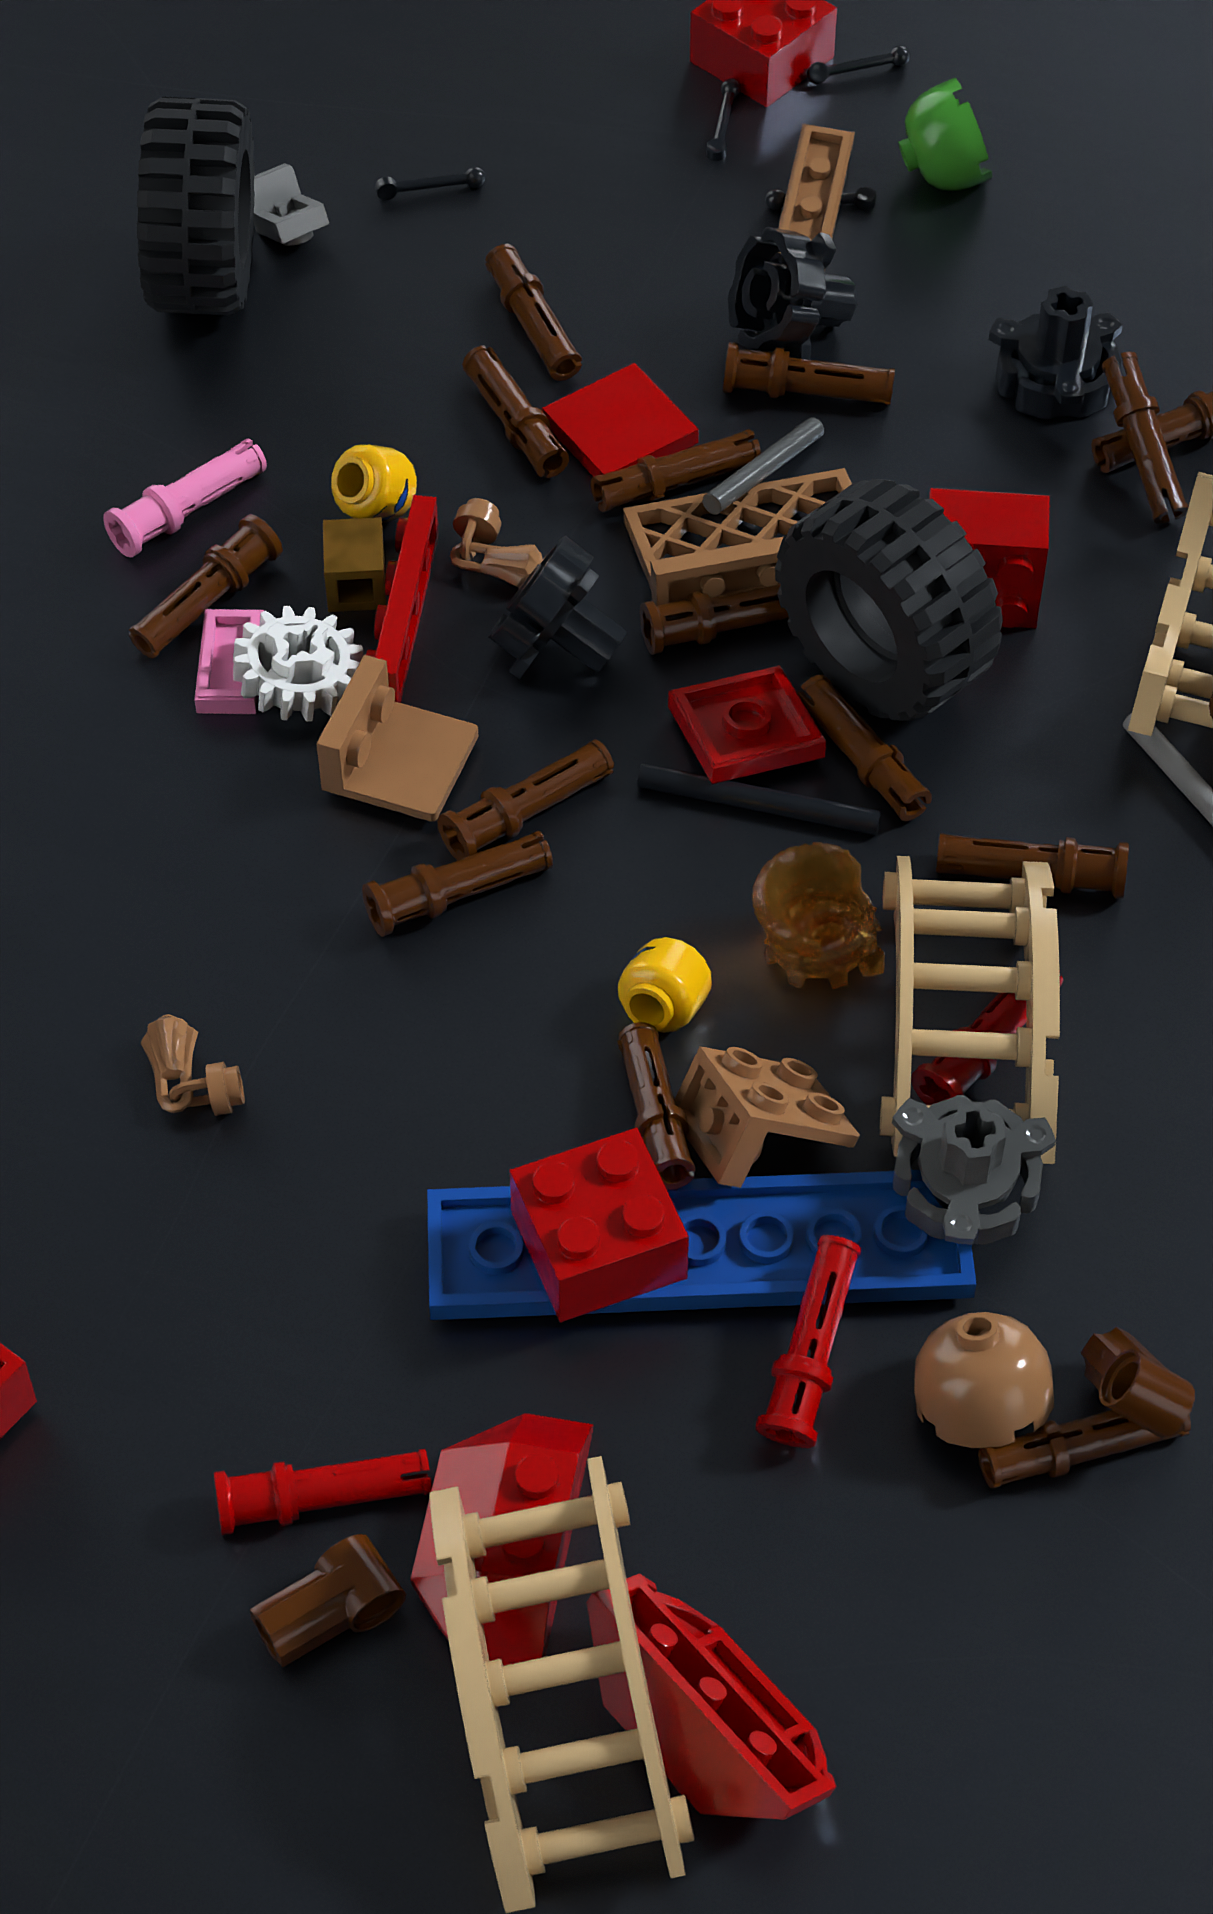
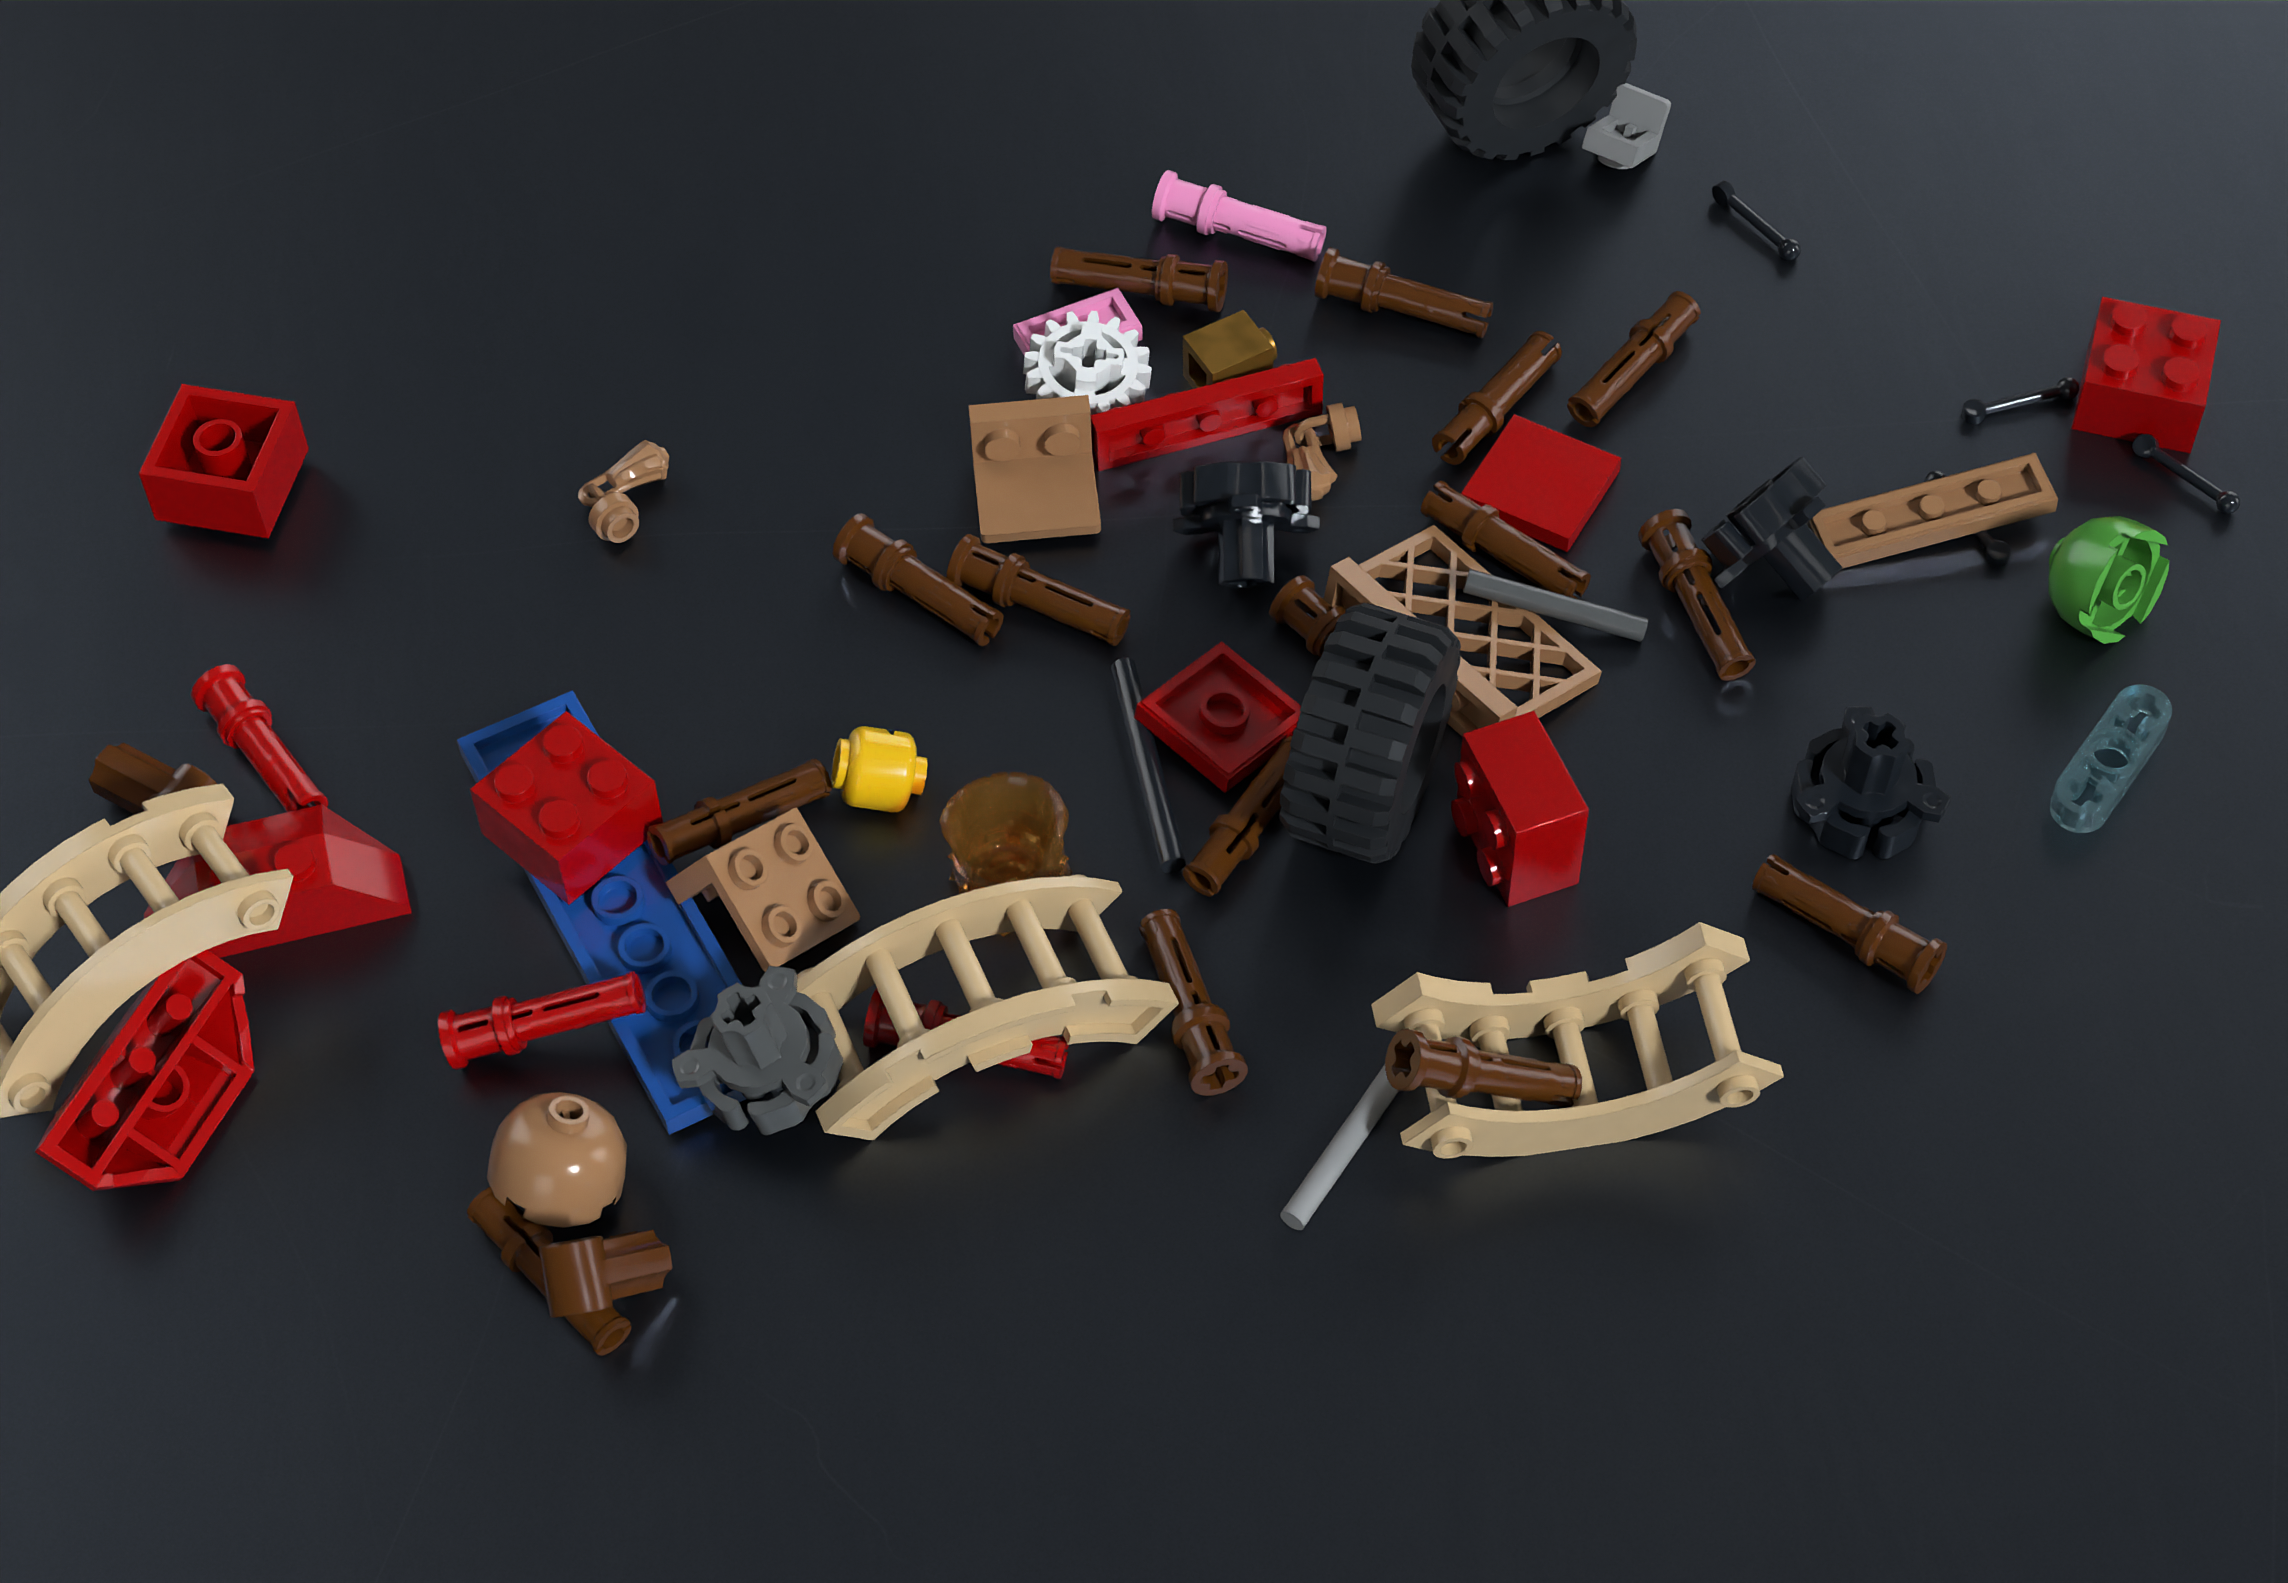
camera: 65 degrees right, 0 degrees up
yellow head [331,444,417,522] -> none
reddish brown pin [1101,351,1189,524] -> none
none -> reddish brown pin [1315,247,1494,339]
none -> clear light blue beam [2050,684,2172,833]

